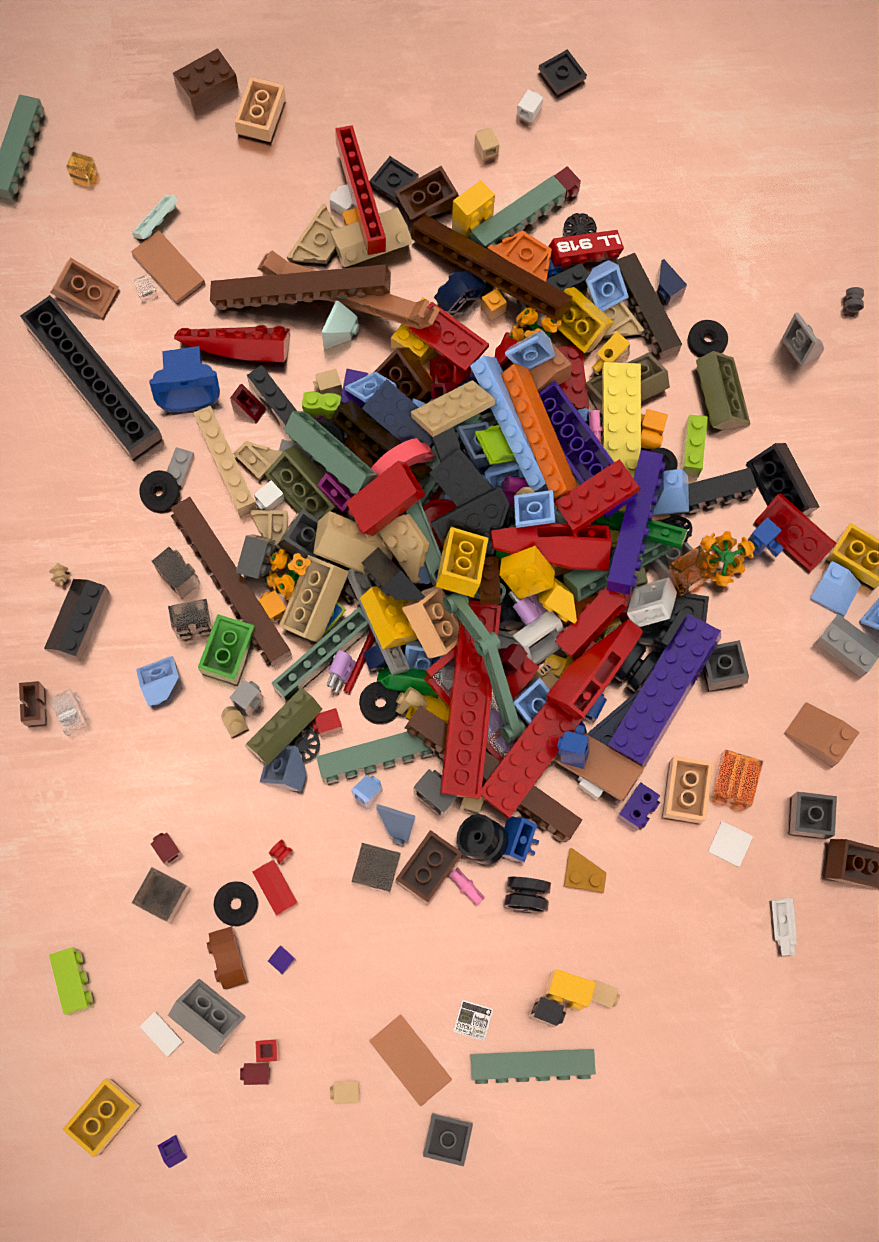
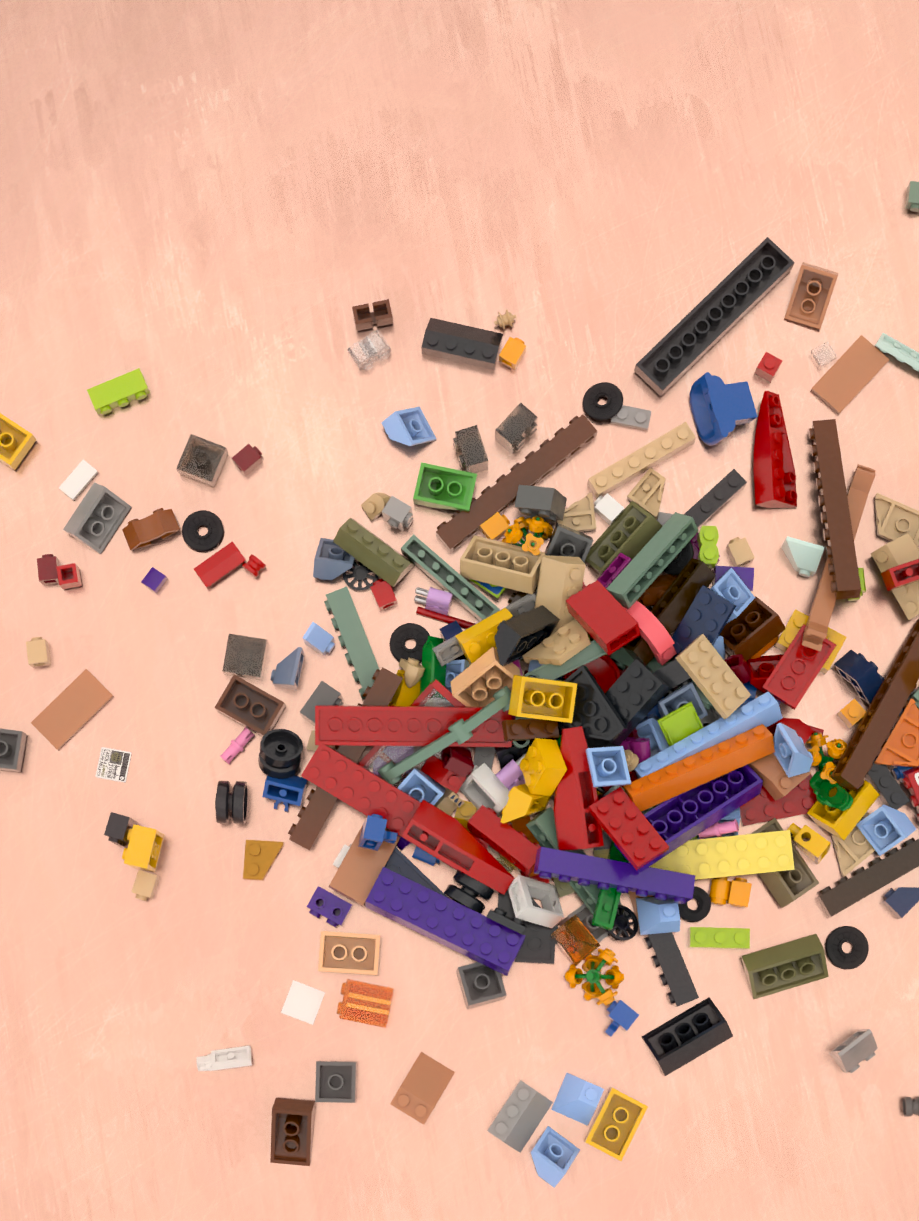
camera: 90 degrees right, 5 degrees up
dark red slope [230,384,266,422] -> none
sand green brick [470,1049,596,1084] -> none
red plate [755,493,837,572] -> none
none -> light orange brick [499,337,526,370]
none -> brick [754,352,782,383]
none -> green piece [810,771,853,811]

